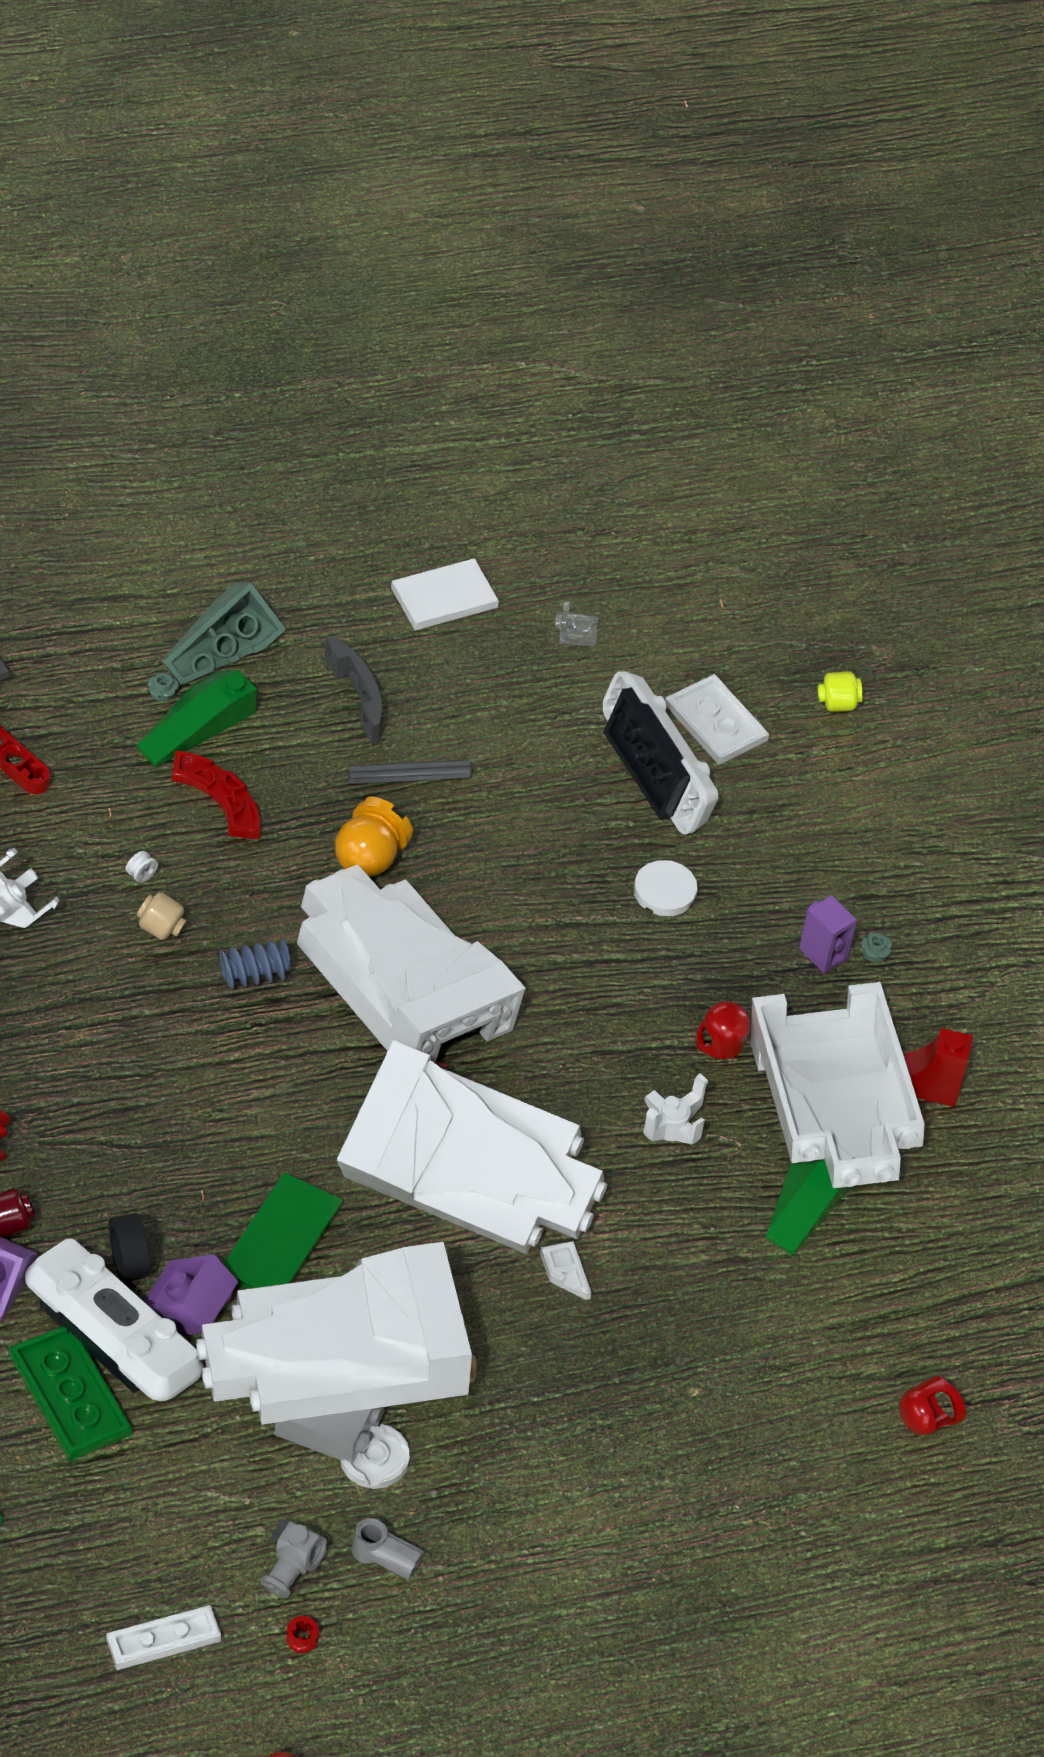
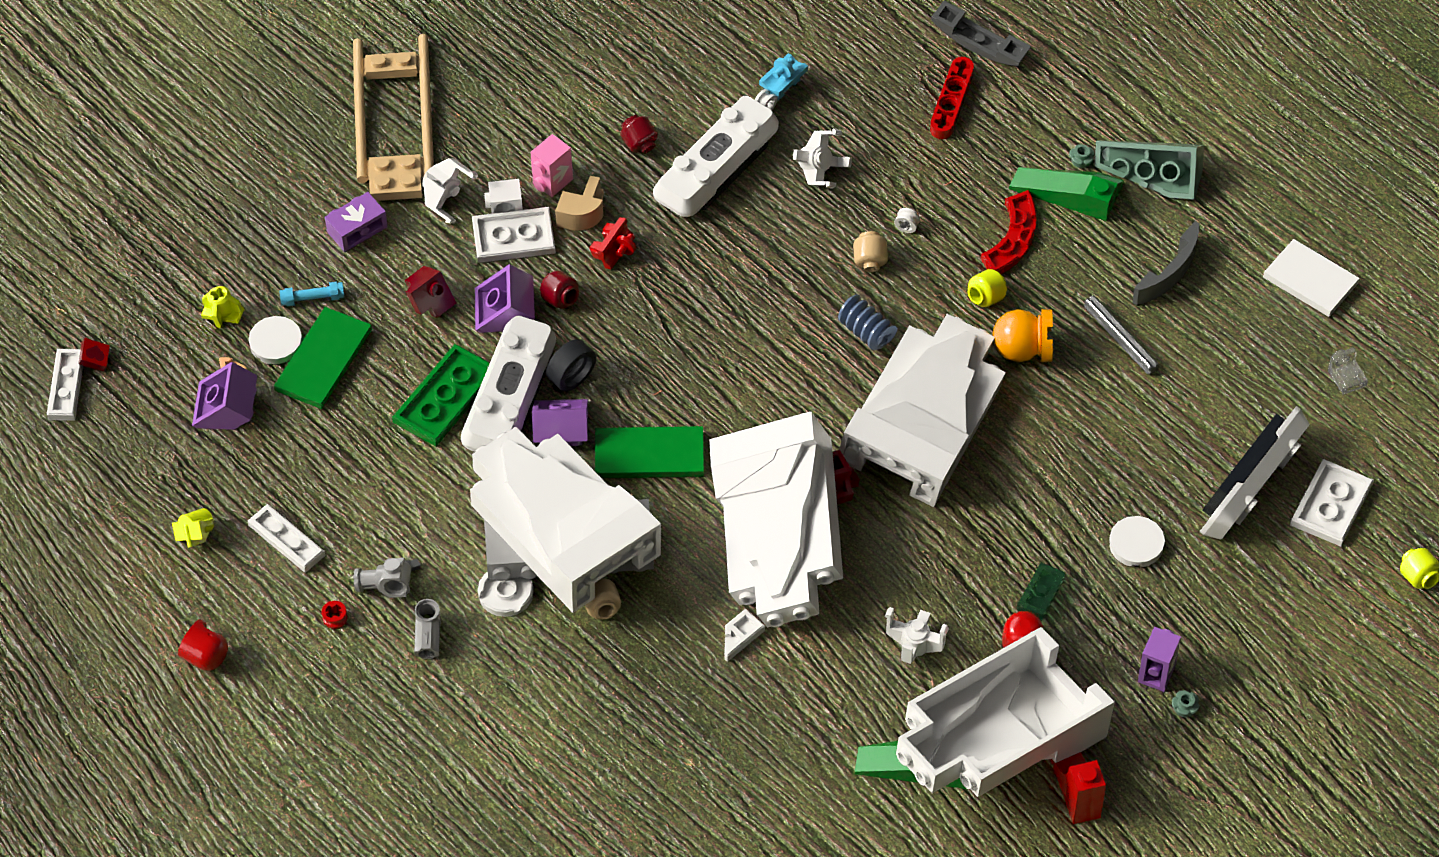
camera: 70 degrees right, 5 degrees up
none -> neon yellow piece [172,508,214,548]
none -> neon yellow head [967,269,1007,308]
none -> clear green plate [1017,562,1066,621]

